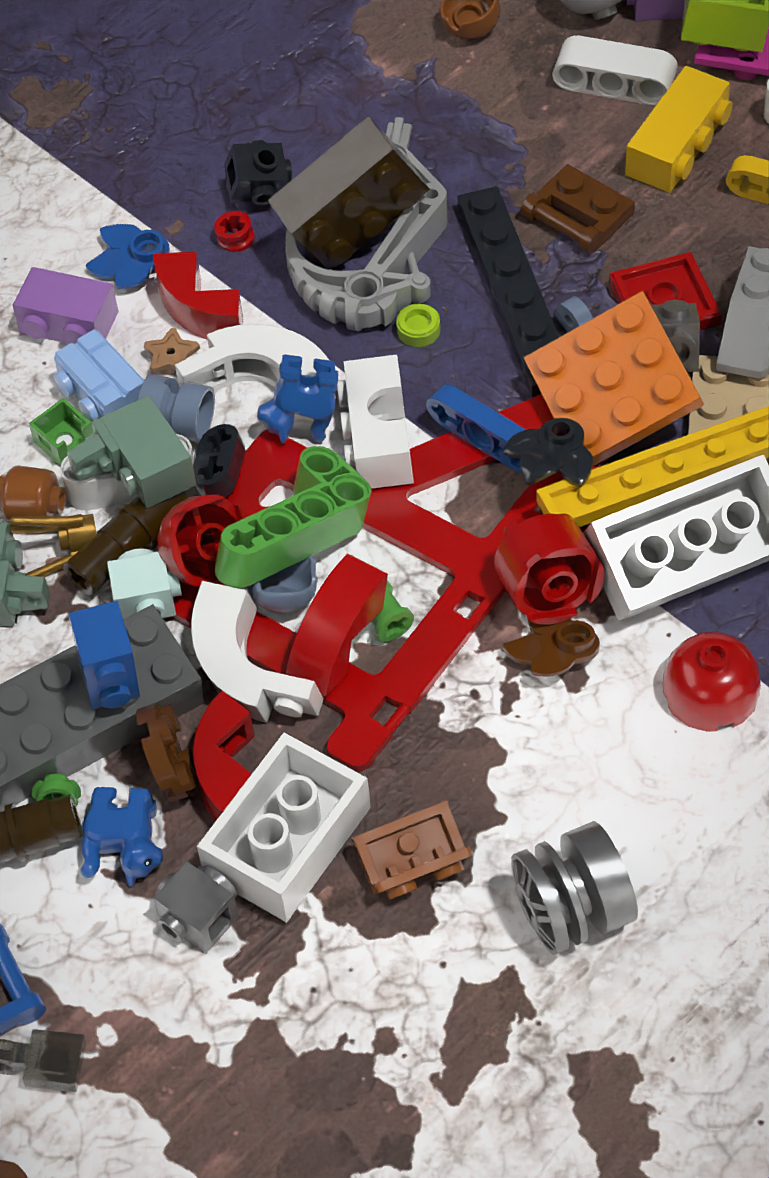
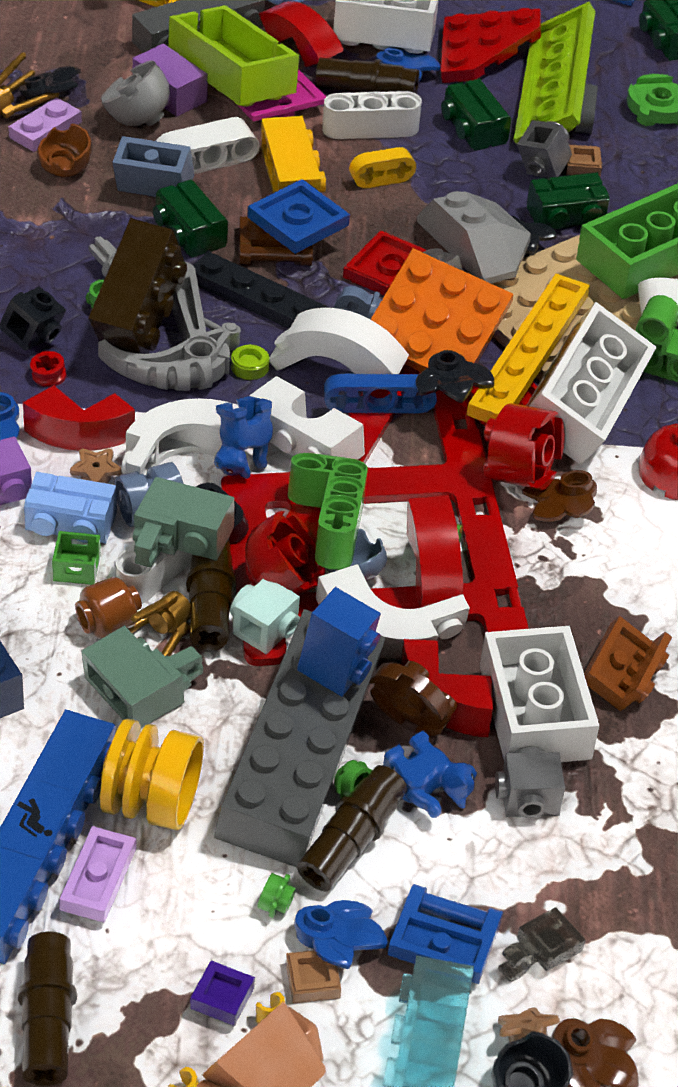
camera: 50 degrees left, 10 degrees down
none -> sand blue brick [112,136,195,197]
none -> dark green brick [153,179,228,258]
none -> blue plate [247,179,350,254]
none -> white arch [269,308,409,374]

